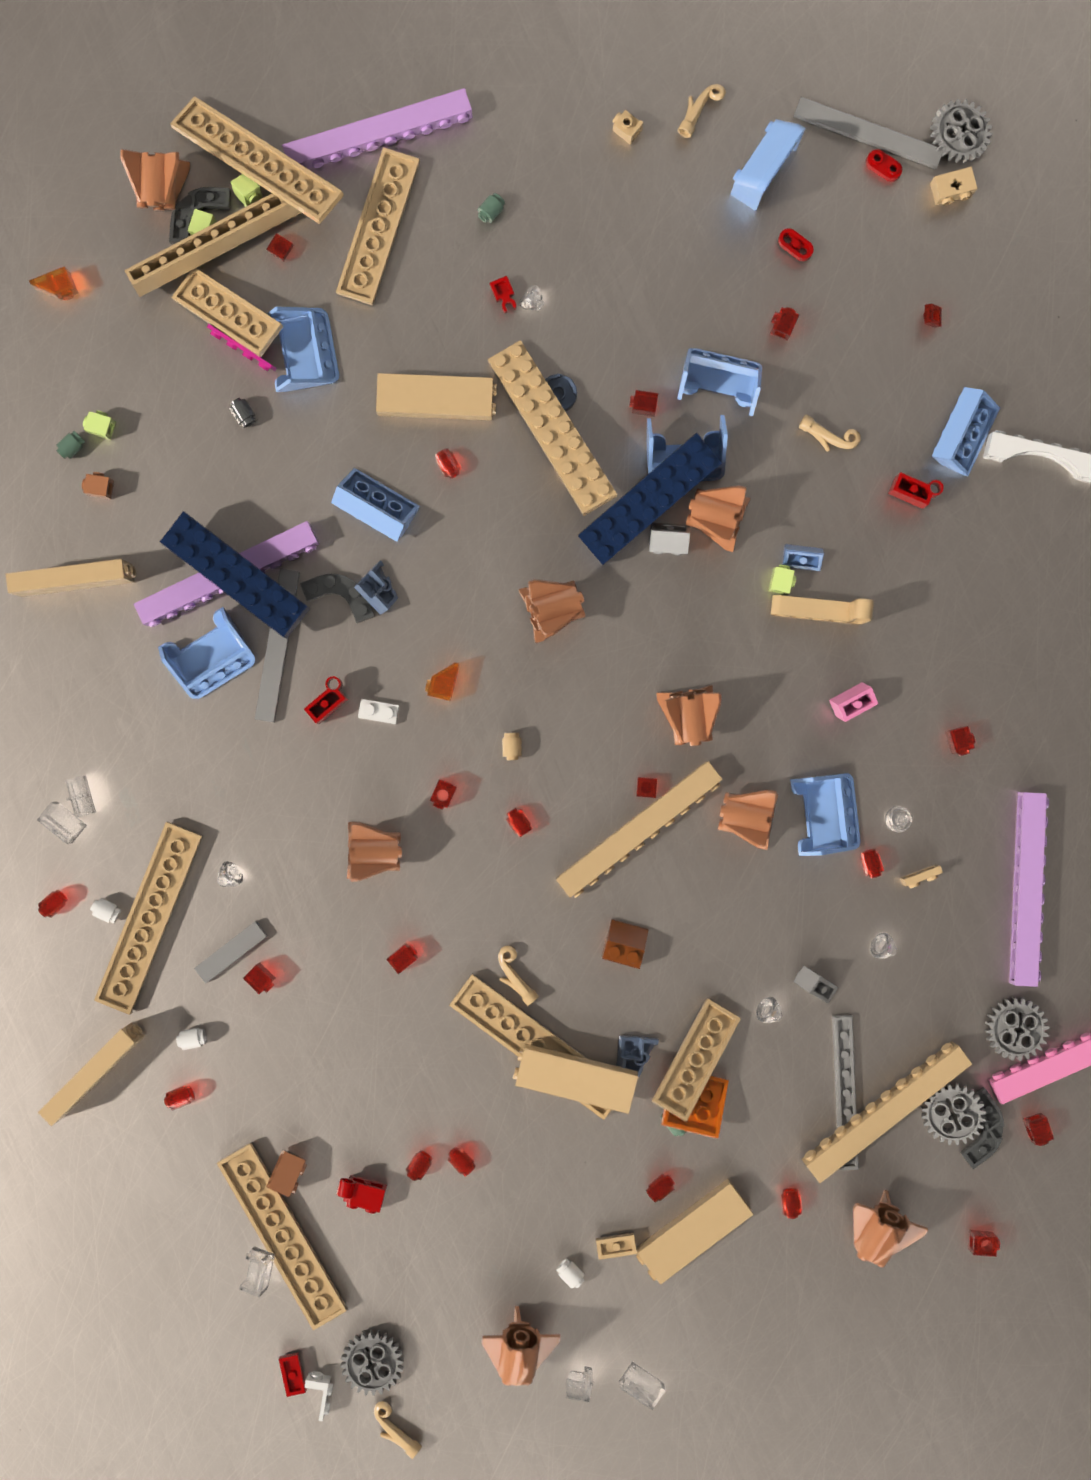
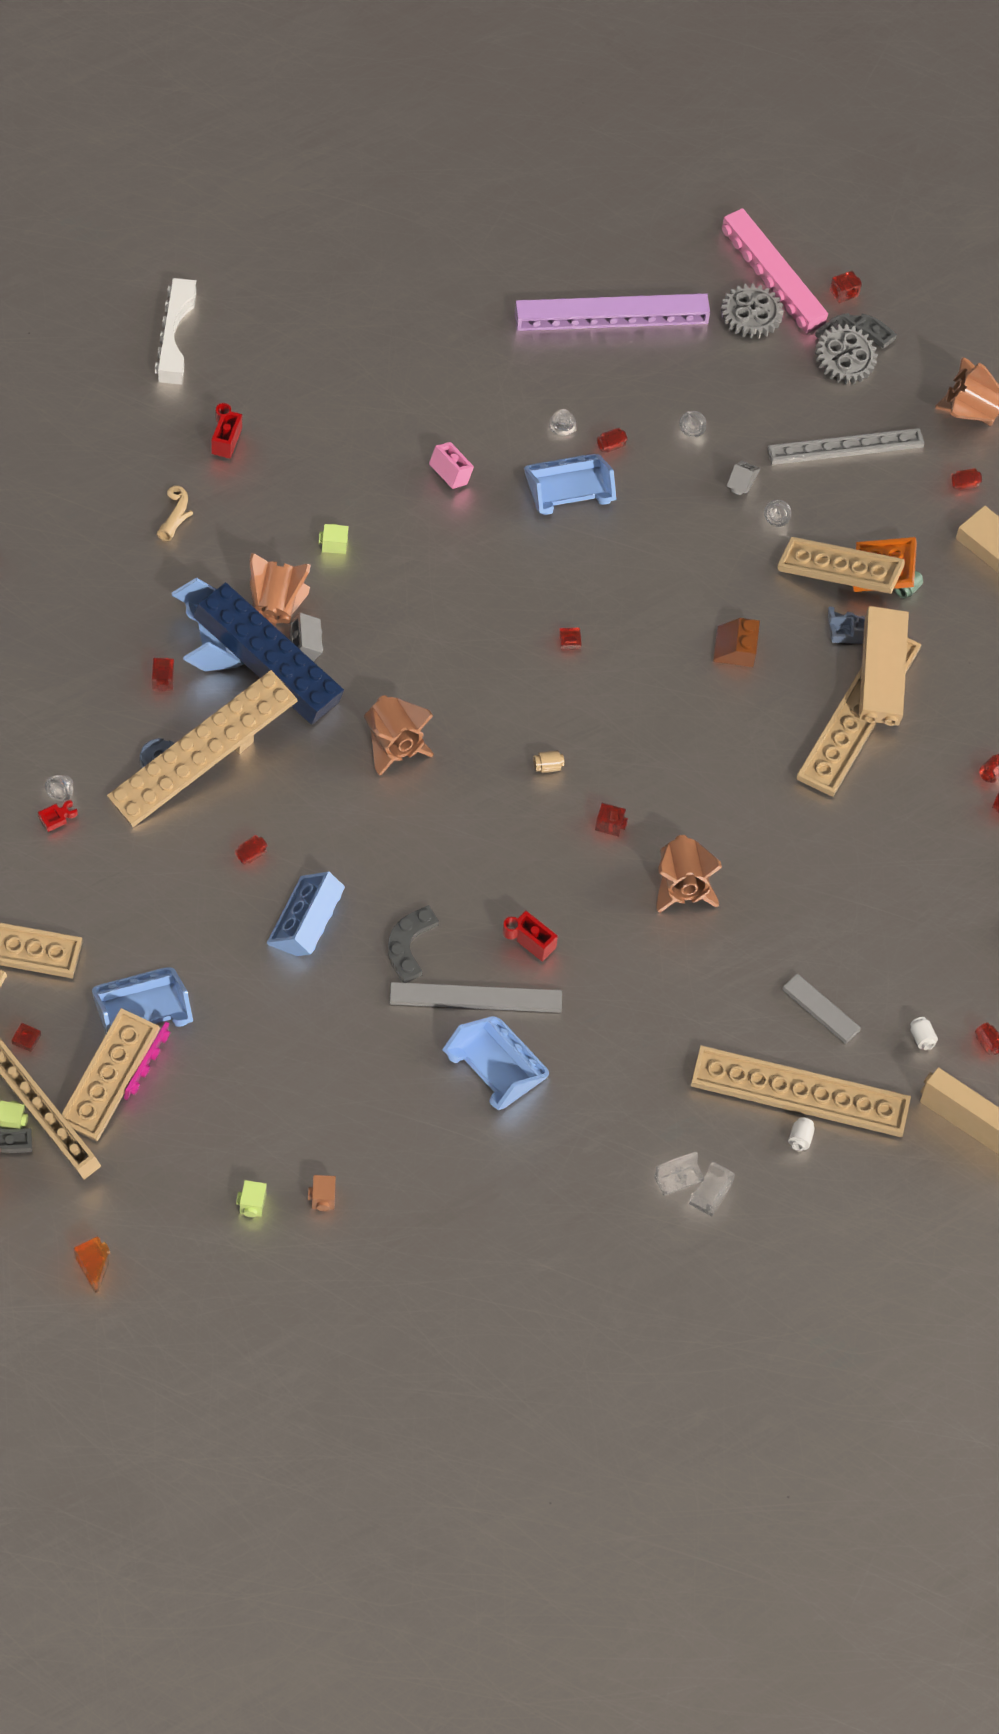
camera: 110 degrees left, 30 degrees down
tan brick [6,559,136,597] -> none
clear red brick [38,889,68,918] -> none
sand green brick [56,431,85,459] -> none
lavender brick [134,521,319,627] -> none
dark blue brick [160,511,311,639] -> none
clear brick [217,861,243,887] -> none
dark grey brick [229,398,256,428] -> none
clear red brick [243,962,276,994] -> none
sand blue slope [354,560,398,615] -> none
white plate [358,699,399,724] -> none
tan brick [376,373,497,420] -> none
clear red brick [386,943,418,974] -> none
clear orange slope [425,663,460,702] -> none
tan plant [498,946,539,1006] -> none
clear red brick [505,808,532,837] -> none
tan brick [556,761,723,898] -> none
clear red brick [646,1174,675,1203] -> none
nougat brick [656,685,722,746] -> none
light blue windscreen [677,348,762,416] -> none
nougat brick [718,790,778,850] -> none
clear red brick [770,307,799,341] -> none
tan beam [771,595,874,624] -> none
medium blue slope [783,544,824,571] -> none
tan brick [801,1041,972,1183] -> none
tan plate [900,864,943,888] -> none
clear red plate [923,303,942,328] -> none
light blue slope [932,387,1000,476] -> none
clear red brick [945,726,975,756] -> none
clear red brick [968,1230,1000,1257] -> none

